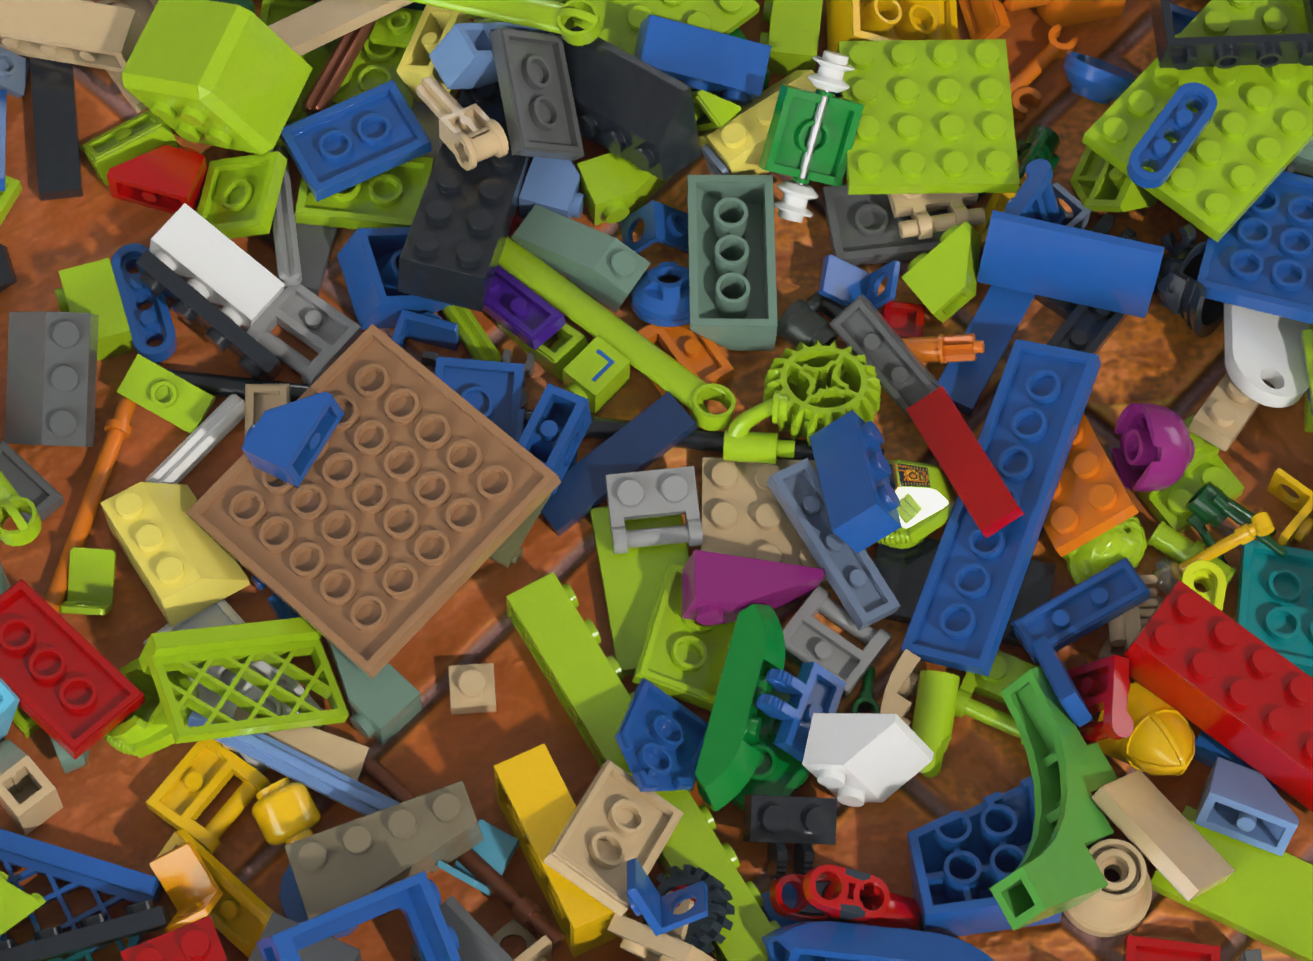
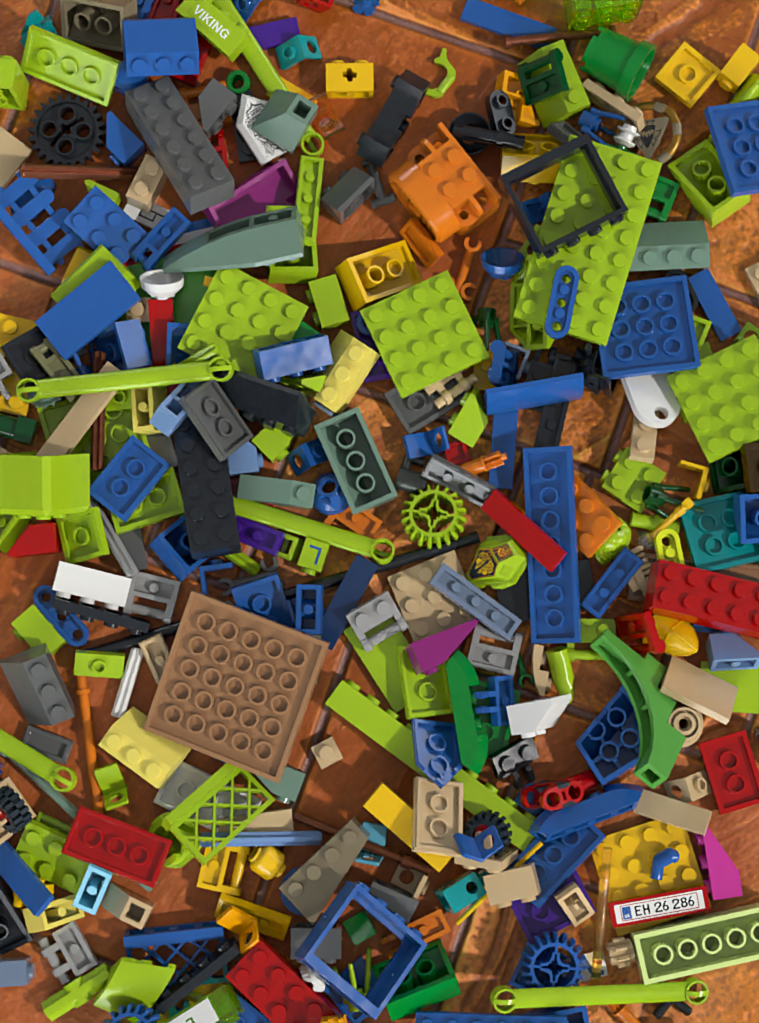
camera: 25 degrees left, 20 degrees up
blue slope [241,391,344,488] -> none
tan connector [416,76,509,171] -> none
lime plant [723,390,795,464] -> none
green plate [759,50,864,223] -> none
blue brick [809,410,902,554] -> none
blue tile [1031,635,1093,727] -> none
magenta cylinder [1112,403,1195,492] -> none

